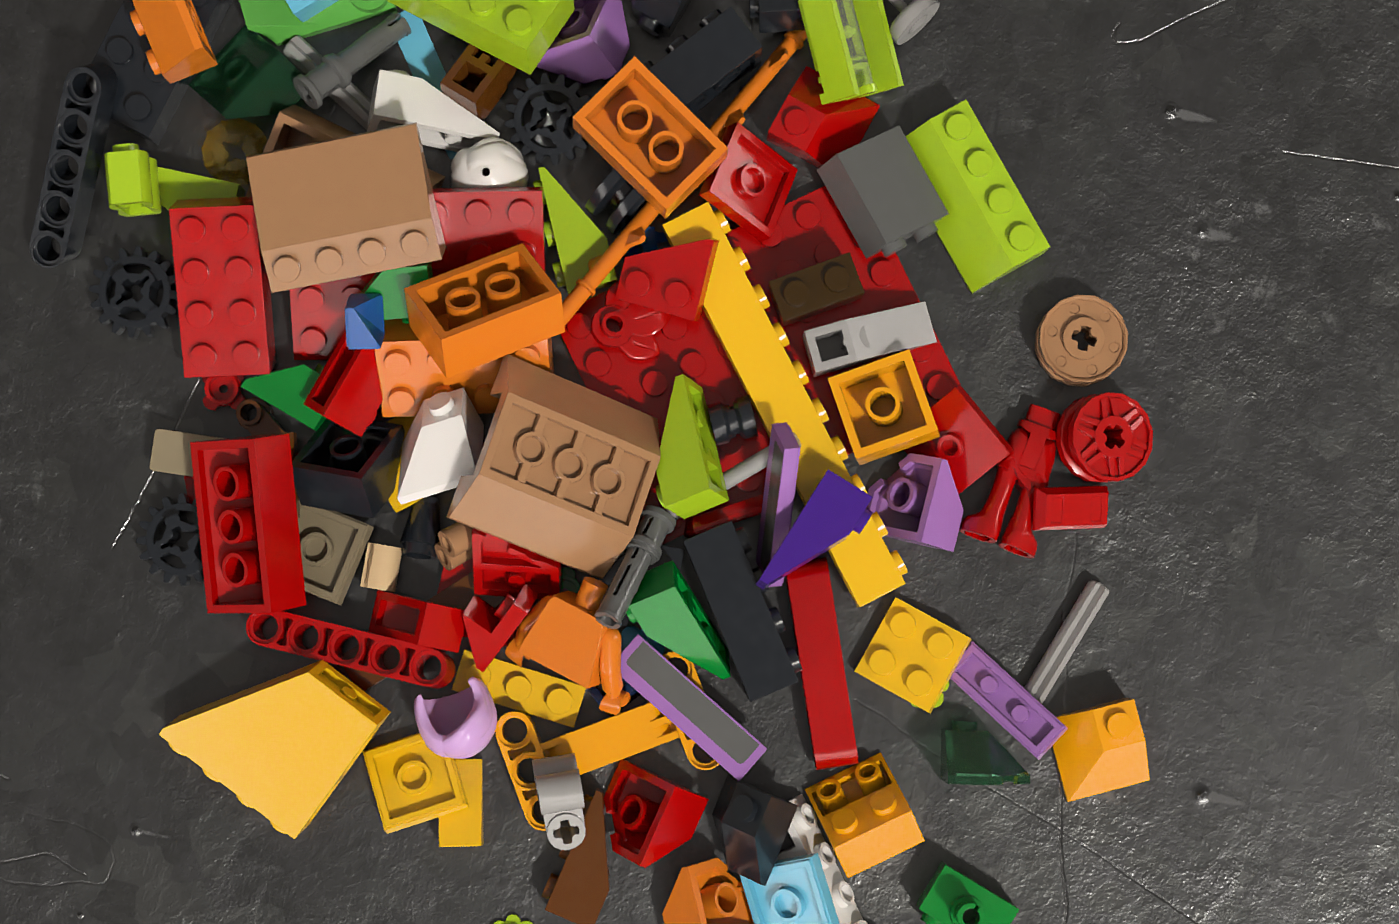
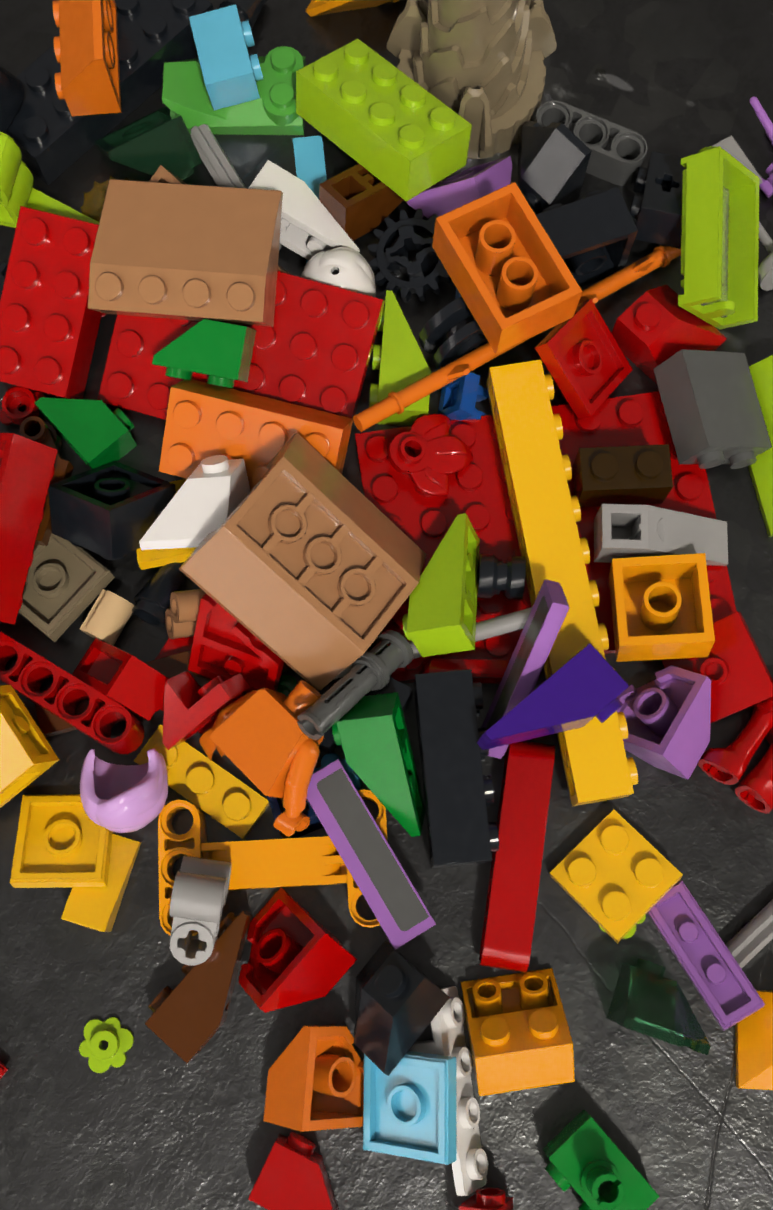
camera: 20 degrees right, 10 degrees down
dark grey pin [293,11,411,109] -> none
red slope [303,331,383,437] -> none
blue slope [345,293,385,349] -> none
orange brick [404,243,565,378] -> none
red wing [615,238,719,321] -> none

